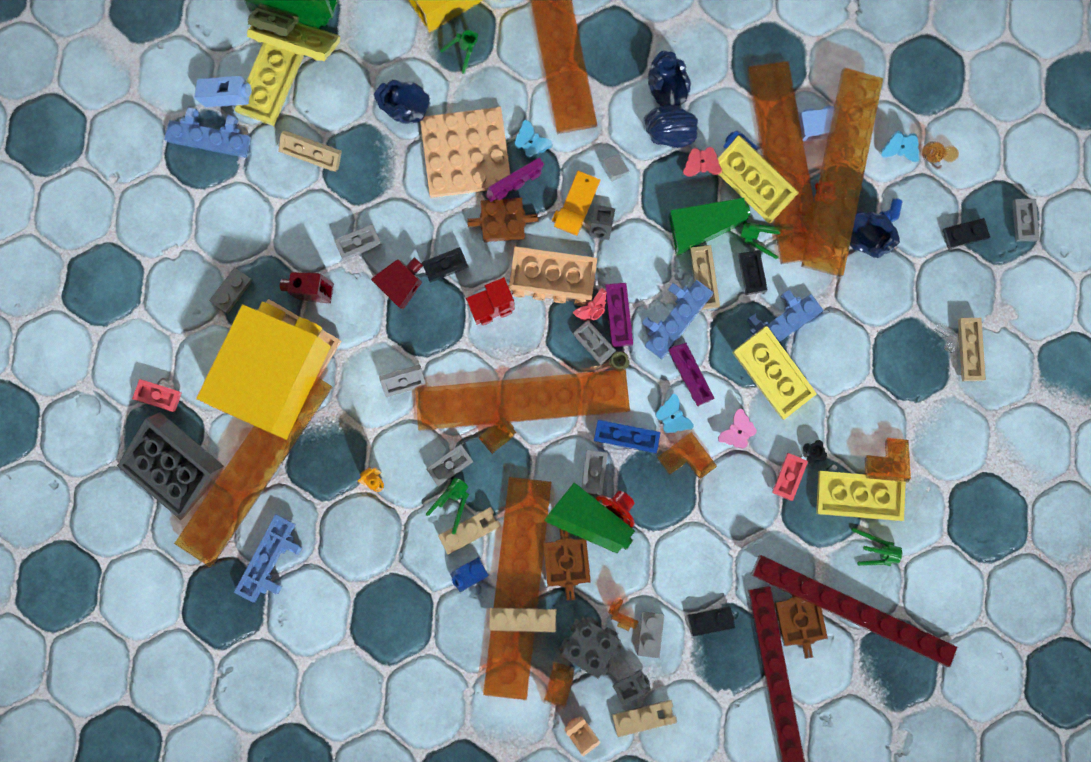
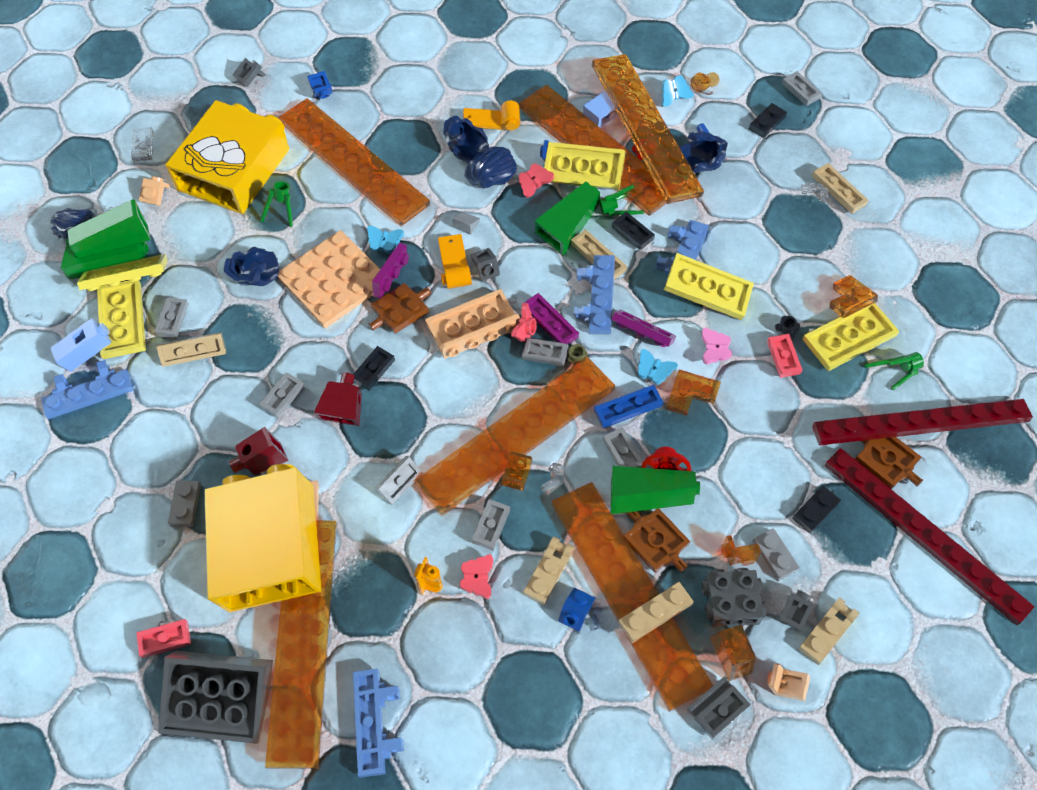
camera: 30 degrees left, 20 degrees down
olive plate [248,4,298,36] -> none
green plant [426,478,469,535] -> none
red brick [466,277,515,326] -> none
none -> light grey plate [154,297,189,339]
none -> coral animal [460,554,493,599]
none -> light orange door [463,100,520,131]
none -> clear arm [541,463,564,496]
none -> dark grey plate [687,676,751,739]

